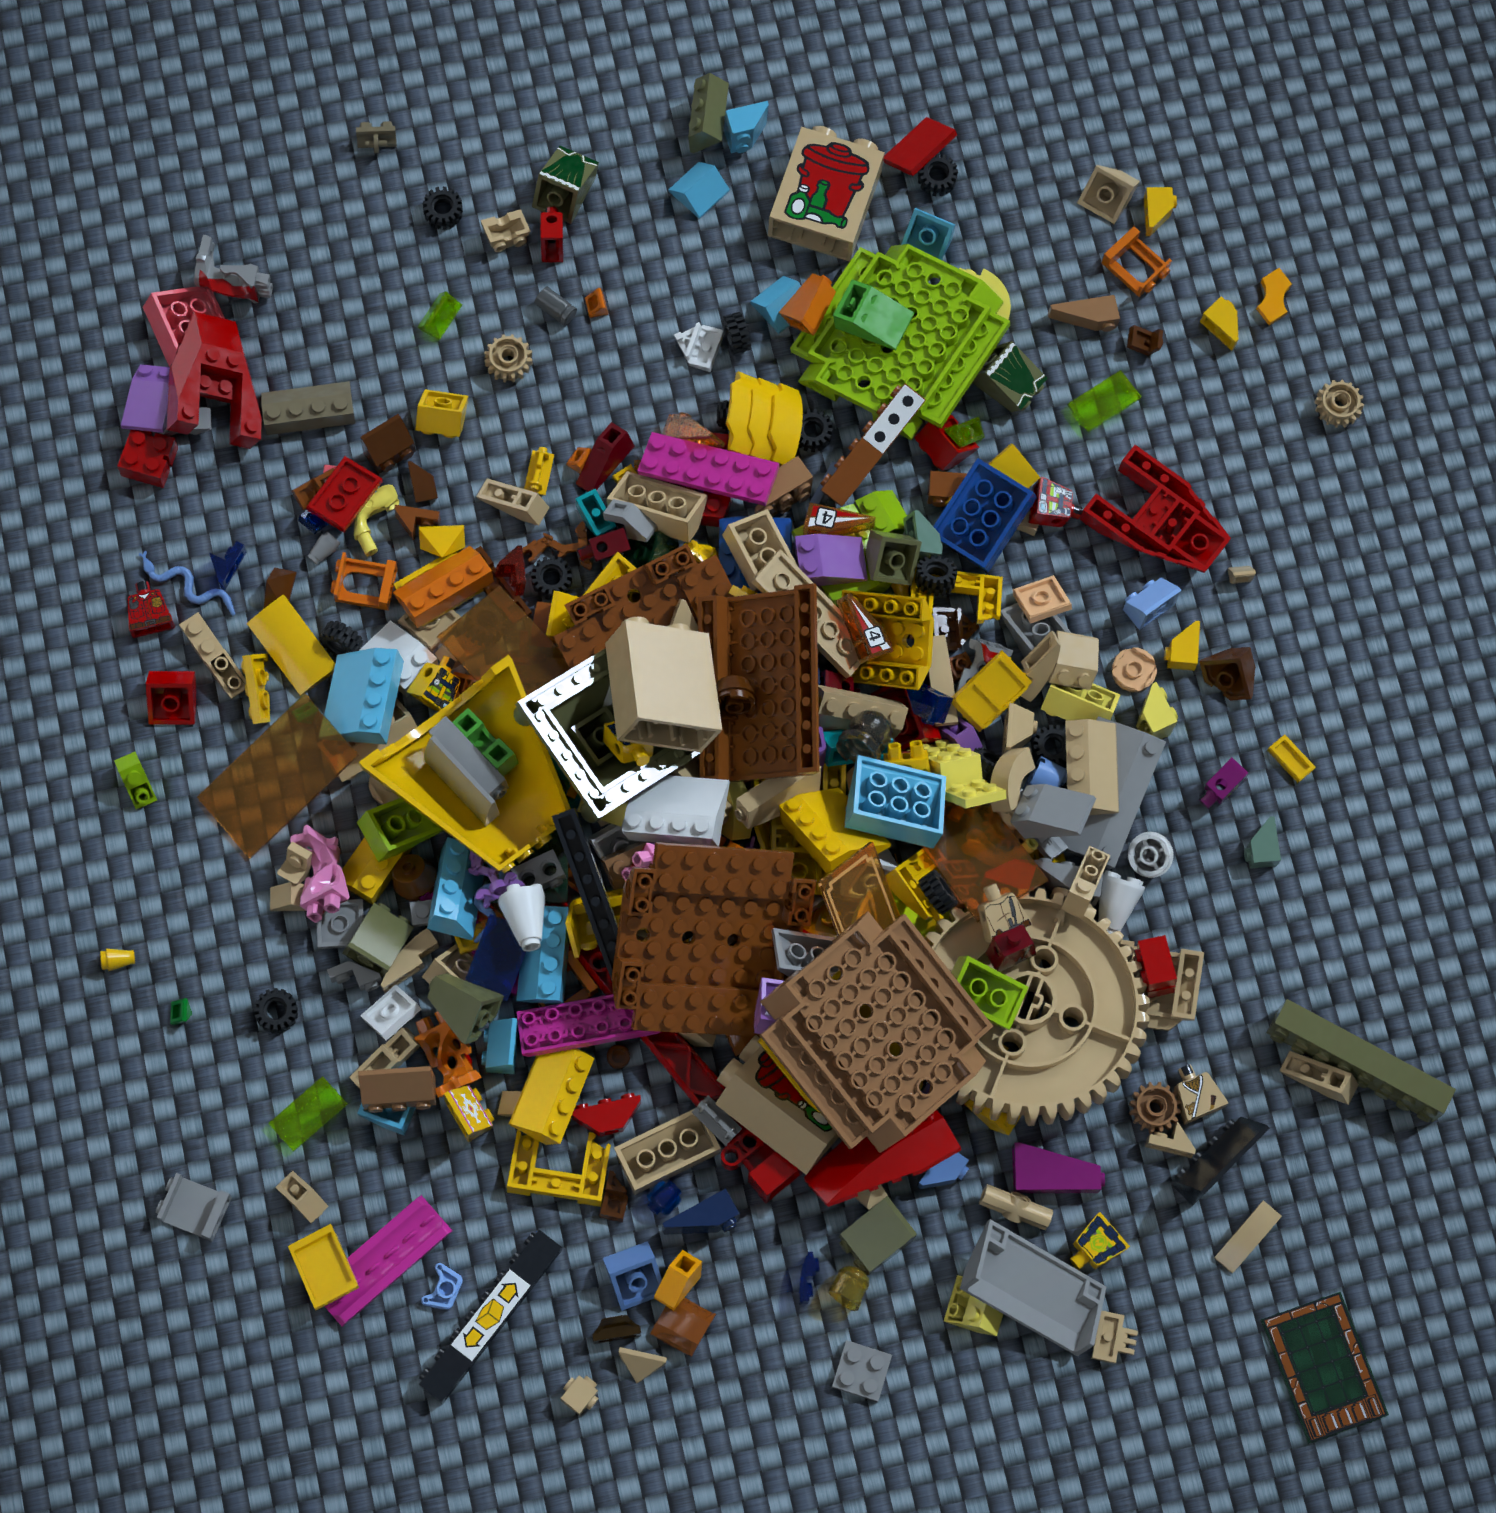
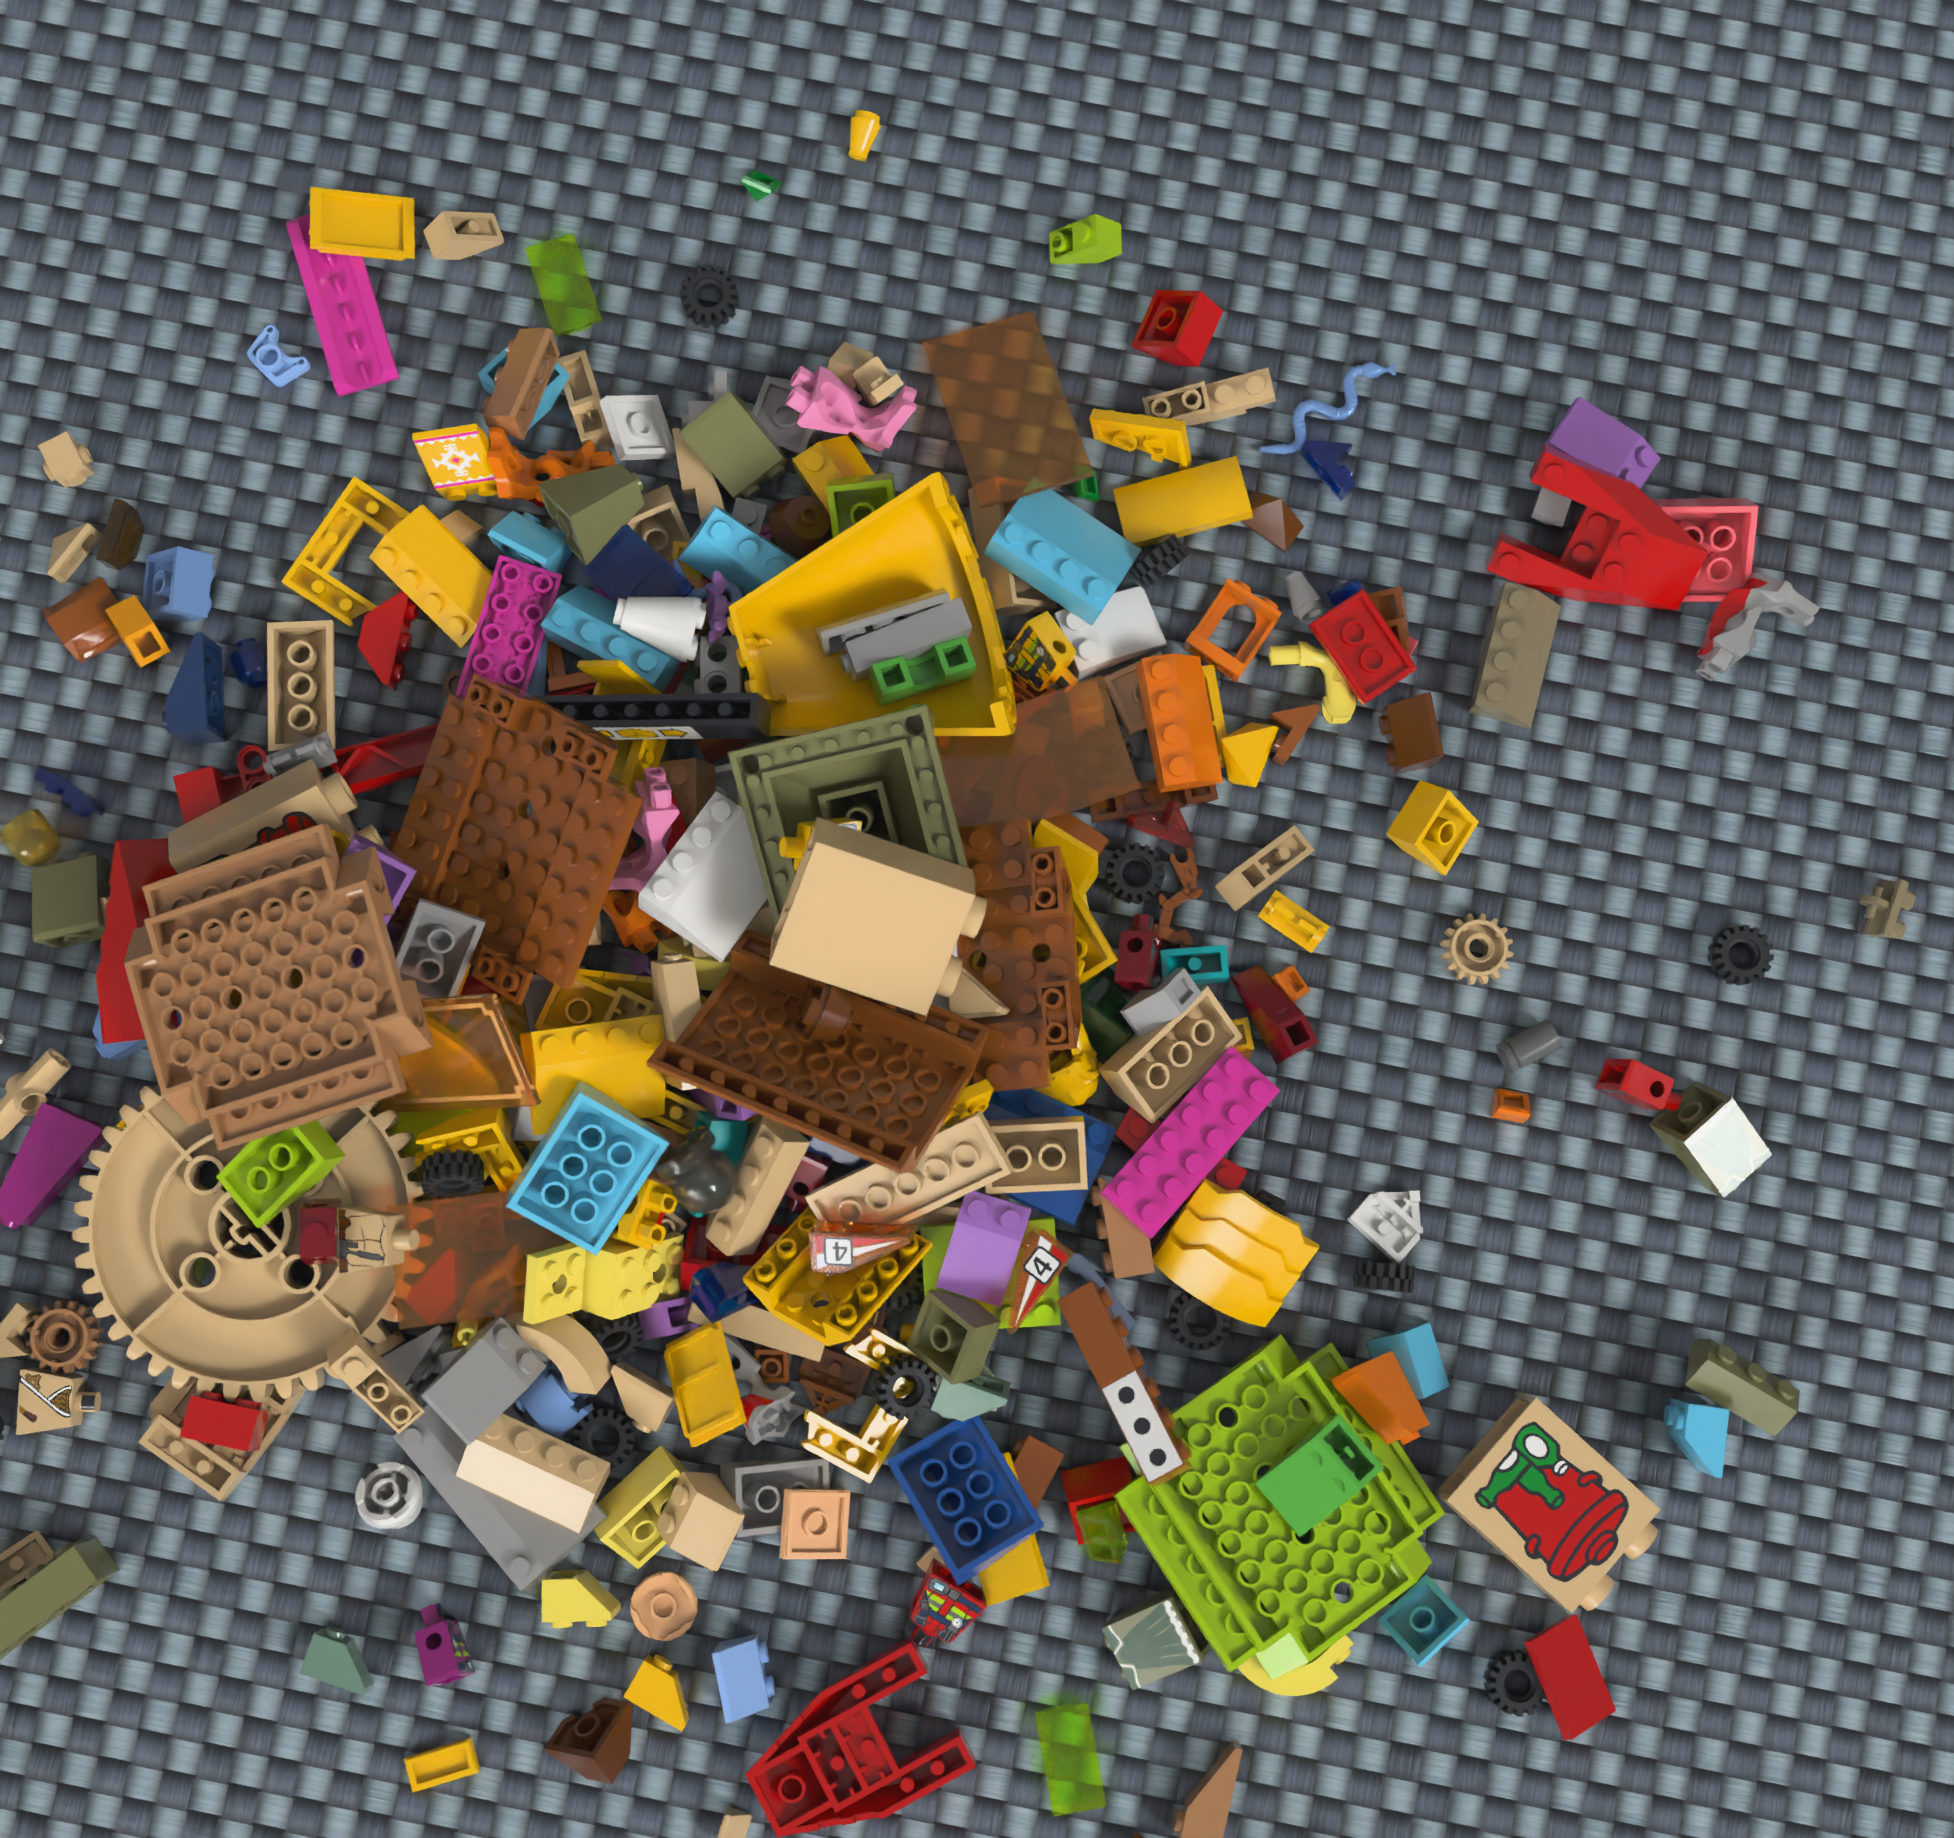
camera: 120 degrees right, 10 degrees up
red piece [117,430,178,488] -> none
torso [128,581,175,638] -> none
light grey panel [156,1173,232,1242] -> none
reddish brown slope [408,461,438,502] -> none
clear neon green slope [417,291,462,340] -> none
black brick [419,1230,562,1404] -> none
tan cylinder [481,209,531,252] -> none
reddish brown slope [599,1170,628,1223] -> none
clear orange slope [662,412,725,447] -> none
medium azure slope [668,162,730,219] -> none
lime slope [854,490,907,534] -> none
tan slope [1021,630,1061,702] -> none
white cone [1098,870,1145,934] -> none

